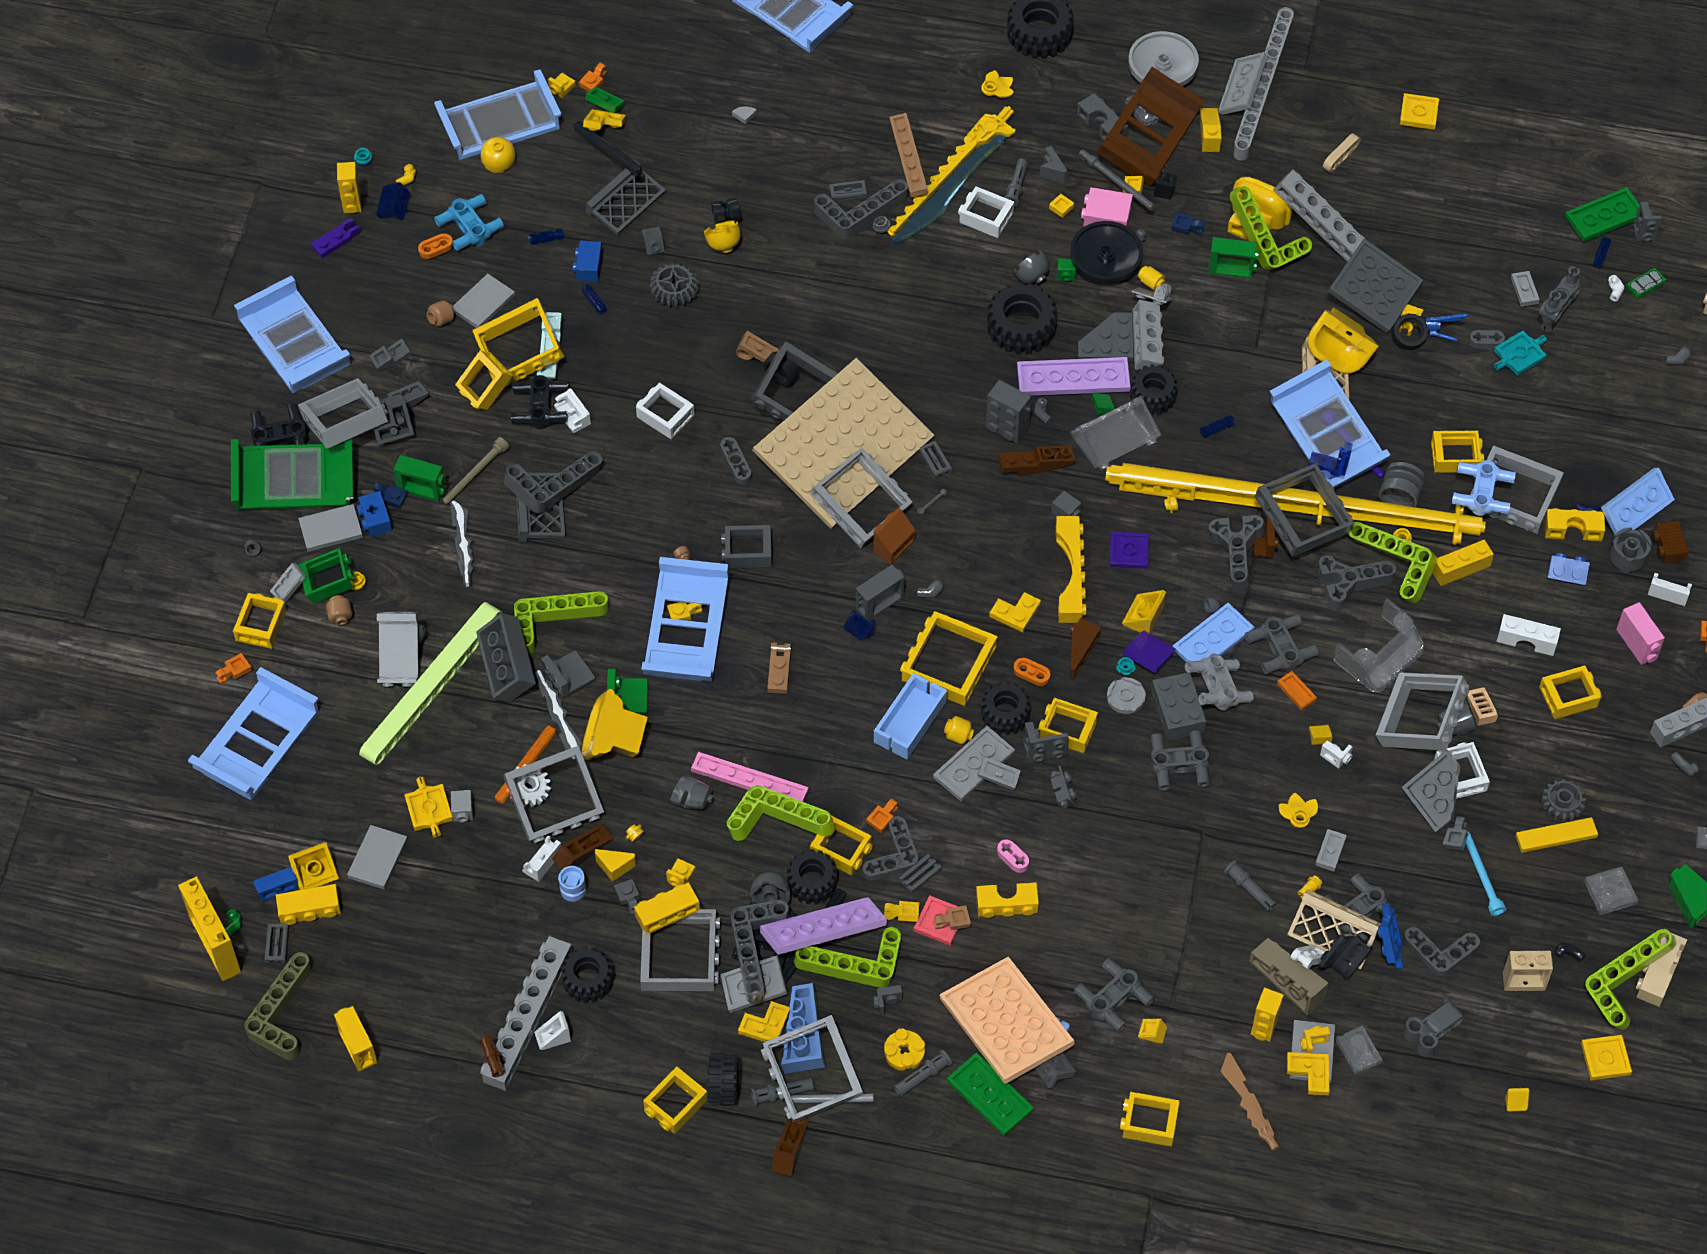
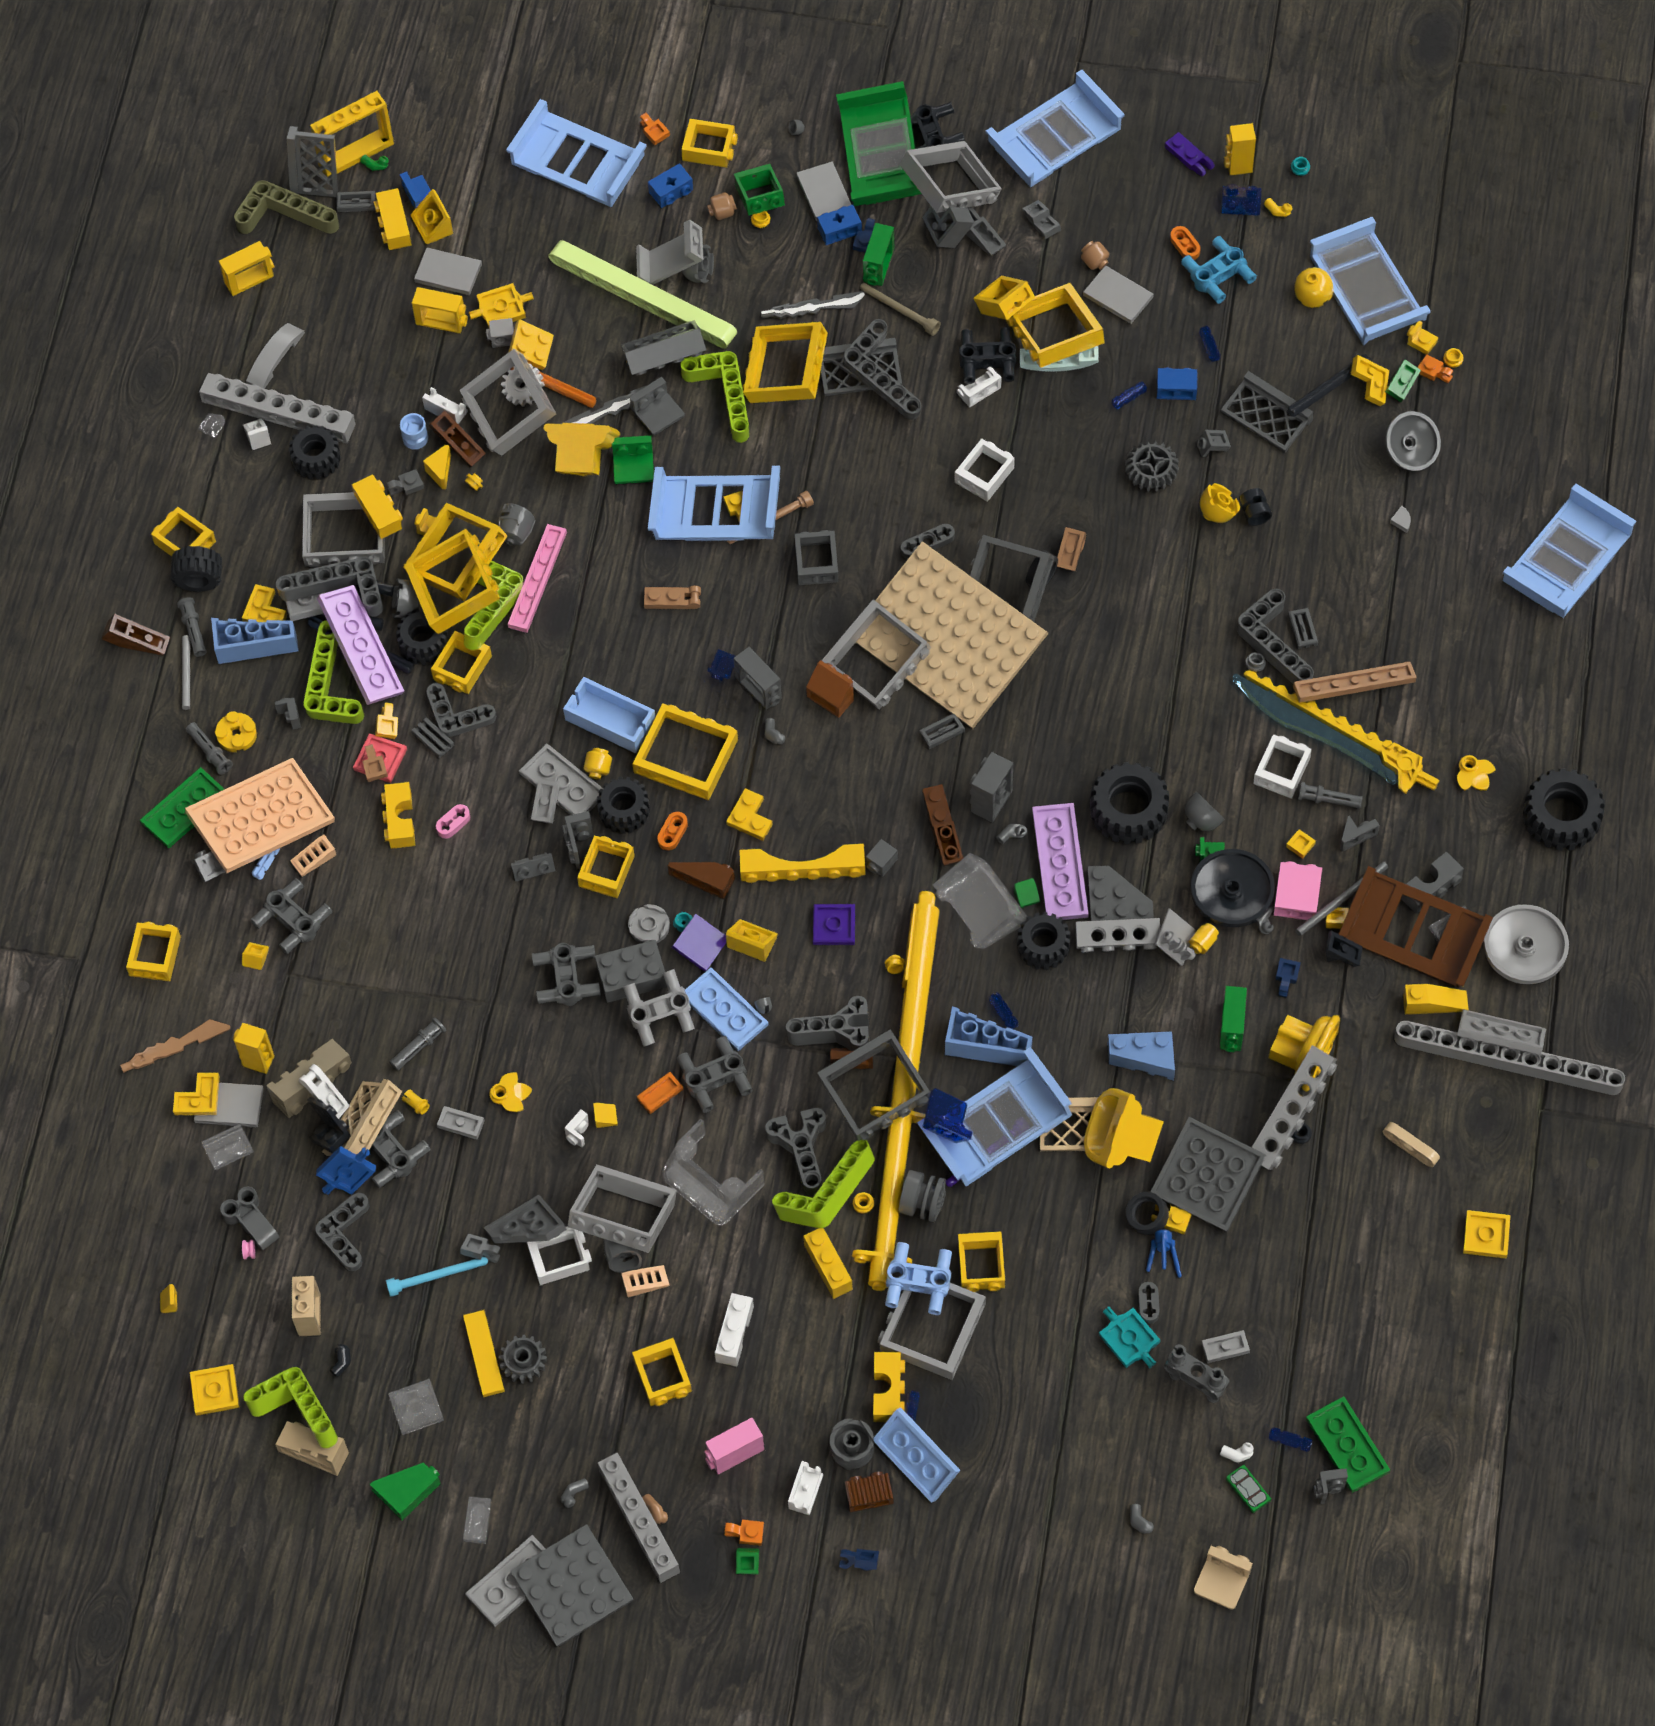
camera: 90 degrees right, 5 degrees up
light grey plate [270,563,306,603] -> none
reddish brown pin [479,1035,505,1078] -> none
light grey window [761,1015,863,1122] -> none
orange plate [866,799,898,834] -> none
dark grey hinge [917,489,947,516] -> none
lime beam [1230,186,1312,270] -> none
yellow bracket [1300,1026,1330,1053] -> none
bracket [1547,553,1590,585] -> none
none -> clear slope [198,413,225,437]
none -> bright pink bush [242,1240,255,1259]
none -> light grey slope [246,323,305,389]
none -> dark grey fence [287,126,338,197]
none -> light nougat slope [290,835,336,877]
none -> yellow window [403,503,507,601]
none -> yellow window [404,529,500,634]
none -> yellow window [412,287,468,334]
none -> yellow plate [508,319,554,370]
none -> blue brick [648,163,693,208]
none -> yellow window [743,322,828,403]
none -> medium blue wedge [945,1006,1032,1066]
none -> medium blue wedge [1107,1032,1175,1081]
none -> dark grey dish [1385,411,1441,471]
none -> yellow plate [1443,348,1463,367]

